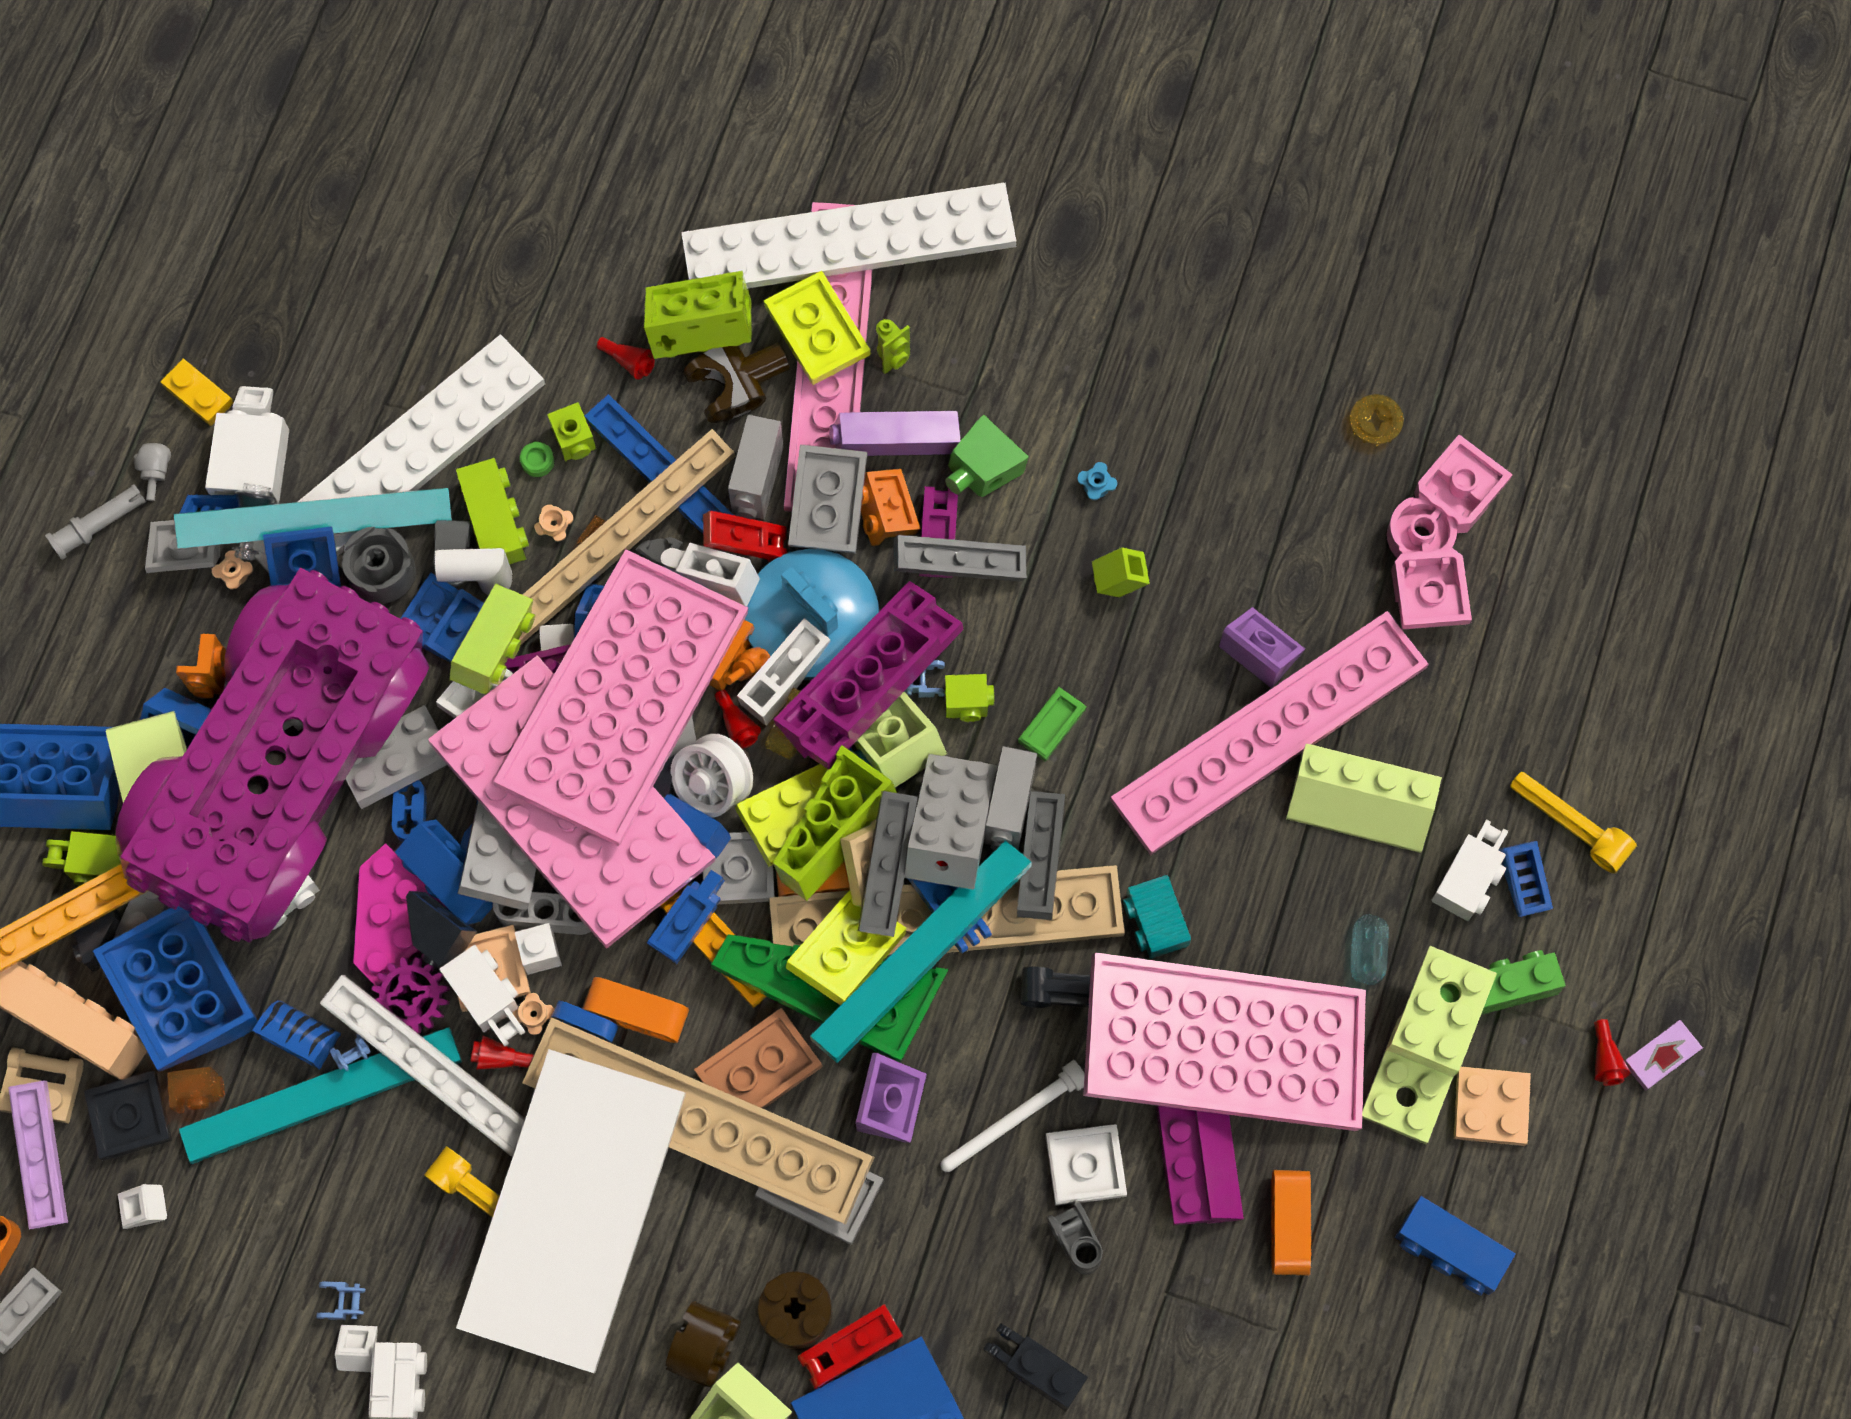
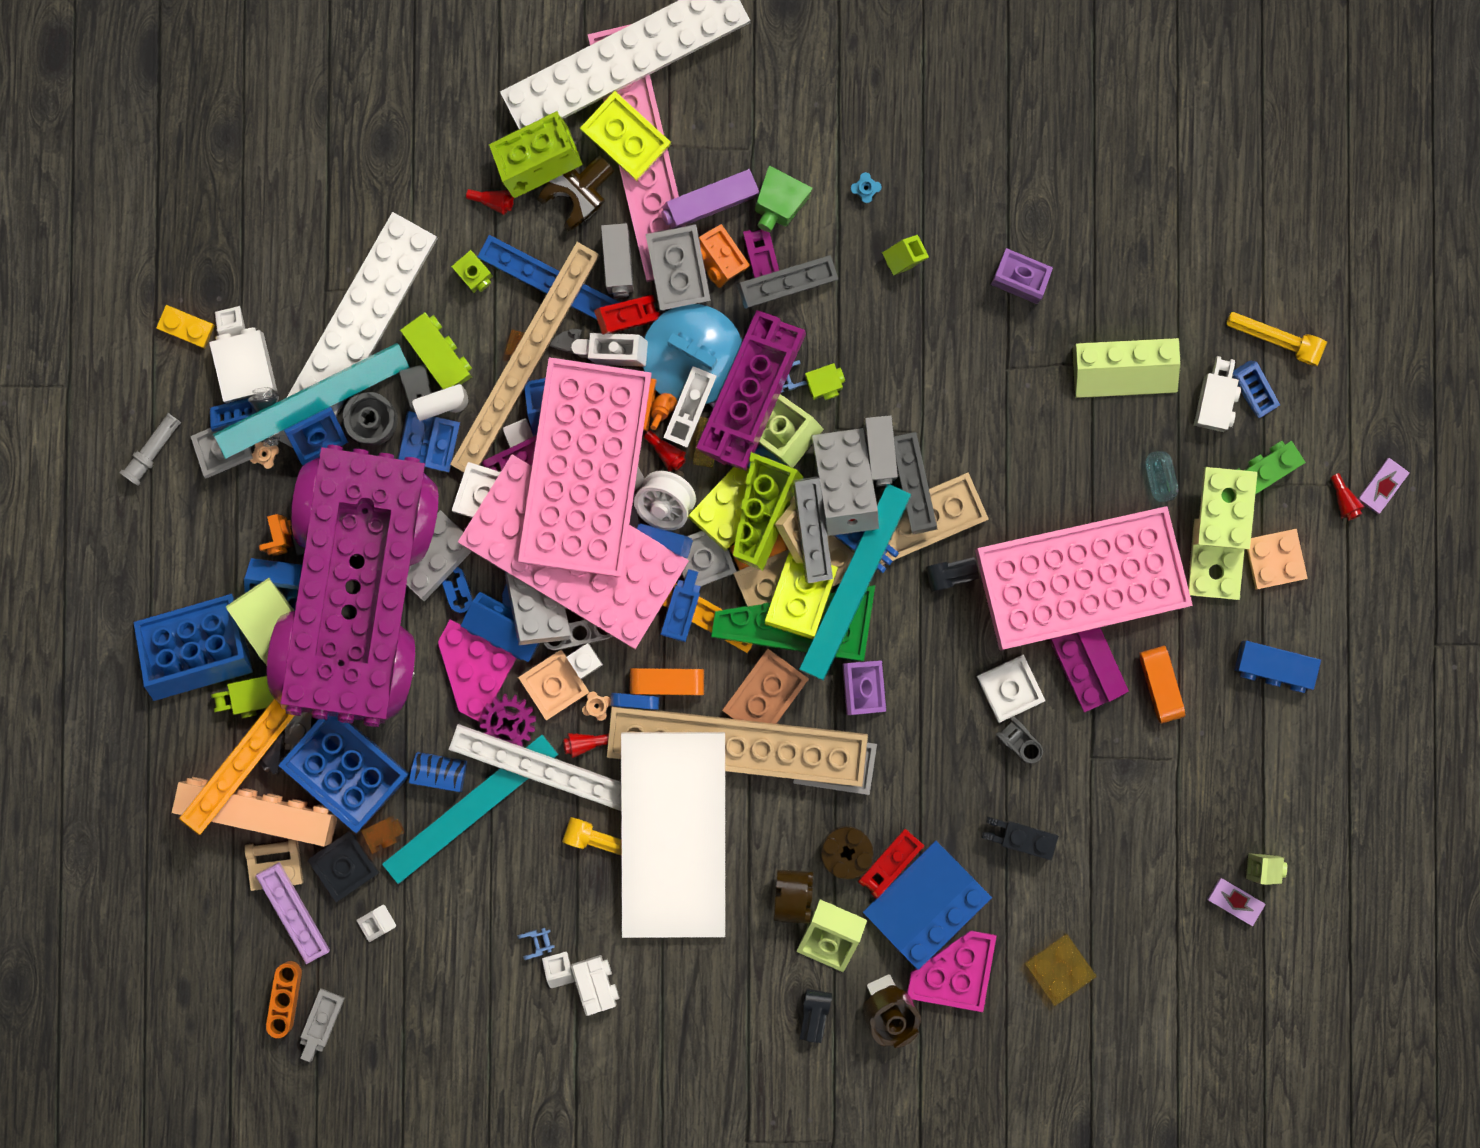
camera: 20 degrees left, 15 degrees up
light grey piece [134,443,171,501] -> none
medium blue piece [330,1034,371,1071] -> none
black slope [406,891,477,968] -> none
white brick [440,944,525,1046] -> none
lime brick [450,583,535,695] -> none
bright green tile [520,442,554,477] -> none
light nougat plate [534,505,573,542] -> none
lime hinge [876,319,910,374] -> none
white piece [940,1060,1085,1172] -> none
bright green tile [1018,687,1087,762] -> none
bright pink plate [1110,611,1428,855] -> none
teal brick [1123,875,1191,959] -> none
clear yellow gear [1349,394,1404,447] -> none
bright pink plate [1387,435,1512,630] -> none

